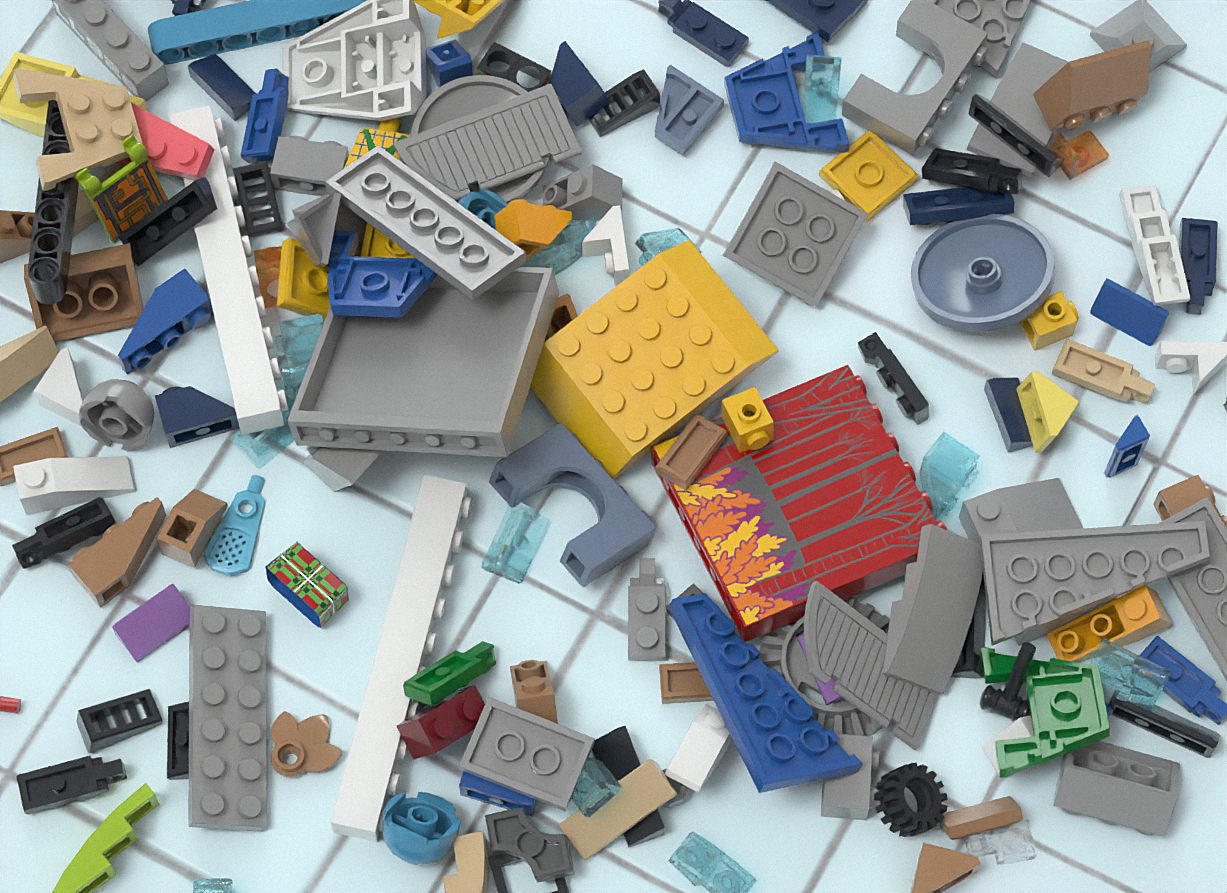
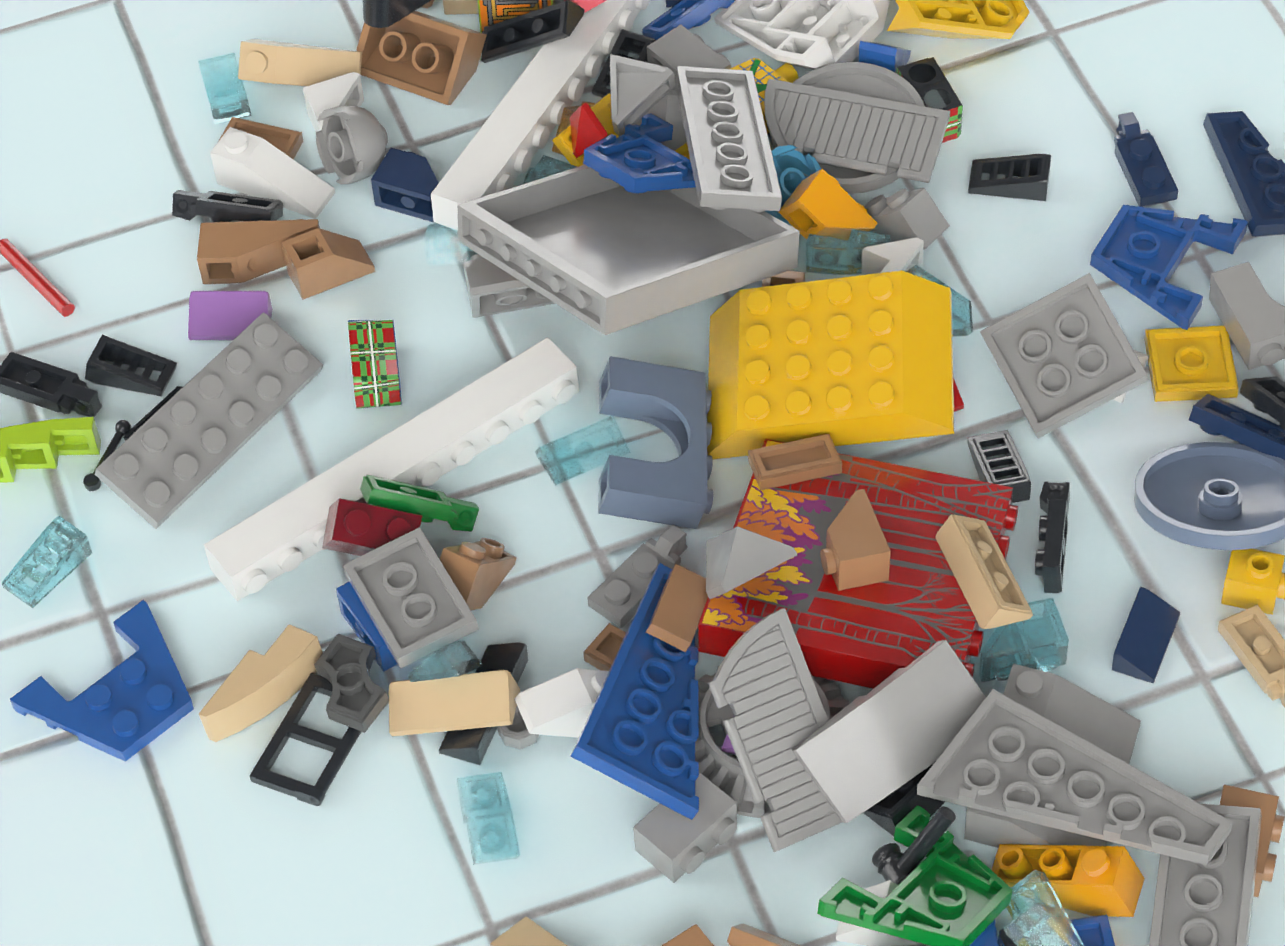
camera: 45 degrees right, 15 degrees down
blue slope [118,268,214,374] -> none
medium azure piece [204,475,265,576] -> none
medium nougat plate [271,711,342,777] -> none
dark azure cylinder [382,792,461,865] -> none
dark blue slope [549,41,610,126] -> none
sand blue wing [655,64,724,156] -> none
yellow brick [722,387,774,453] -> none
clear light blue slope [802,55,842,124] -> none
black tyre [874,763,948,837] -> none
light yellow slope [1016,371,1079,453] -> none
blue slope [1104,414,1150,478] -> none
none -> black hinge [83,420,131,491]
none -> red slope [570,103,608,159]
none -> medium nougat tile [646,564,708,652]
none -> light grey slope [706,526,797,599]
none -> medium nougat slope [820,489,891,591]
none -> tan slope [936,514,1033,629]
none -> black slope [967,430,1031,503]

